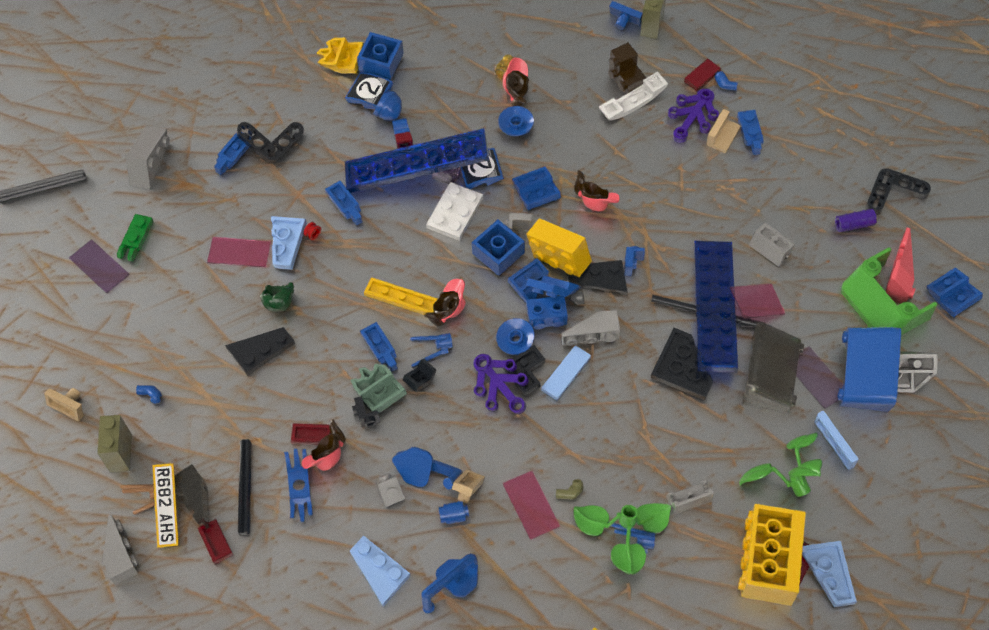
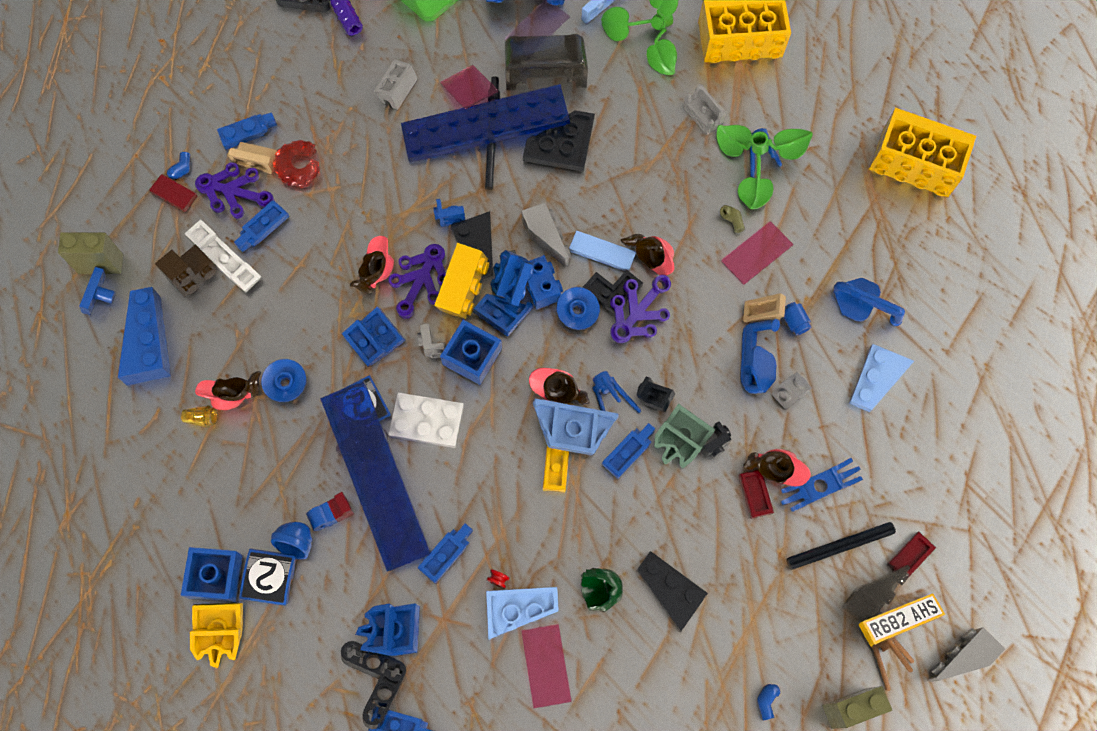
camera: 110 degrees left, 10 degrees up
none -> blue wedge [118,287,171,386]
none -> blue hinge [234,200,289,252]
none -> clear red piece [273,140,320,188]
none -> blue plate [355,603,420,656]
none -> dark purple plant [389,244,446,319]
none -> medium blue wing [533,398,618,455]
none -> dark brown hair [621,234,674,276]

